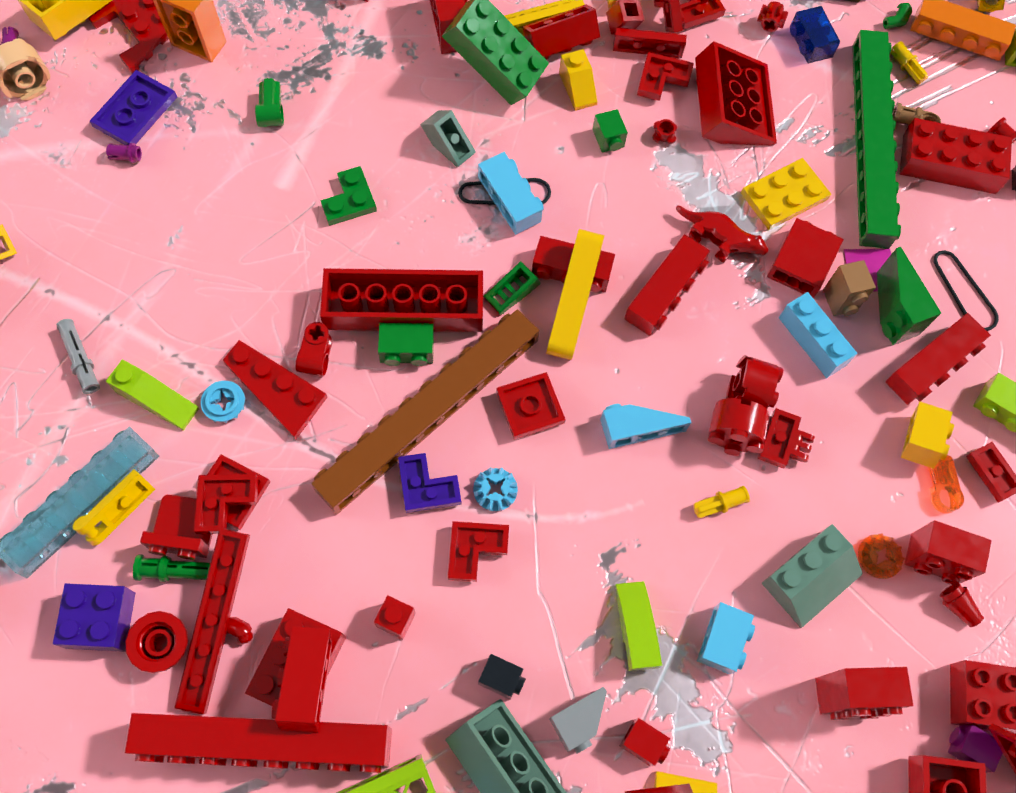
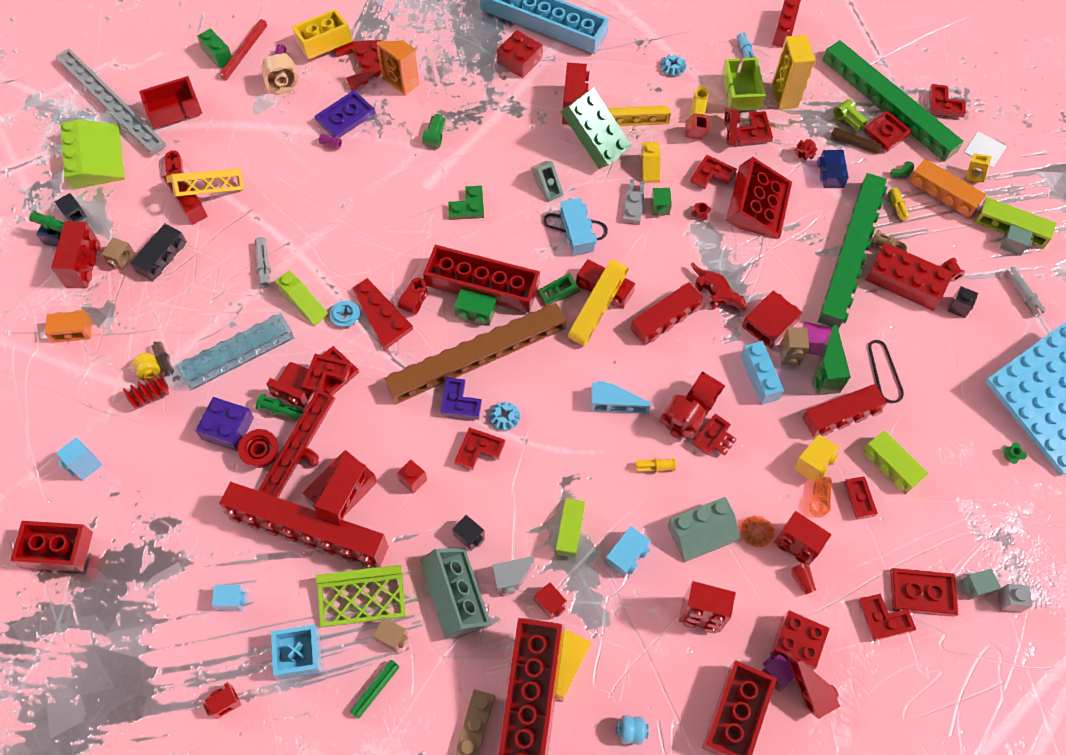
camera: 20 degrees right, 5 degrees down
yellow plate [73,469,156,546] -> none
red plate [496,372,566,440] -> none
red brick [522,4,600,60] -> none
red plate [613,28,687,58] -> none
yellow plate [741,158,831,230] -> none
none -> light grey hinge [623,179,645,225]

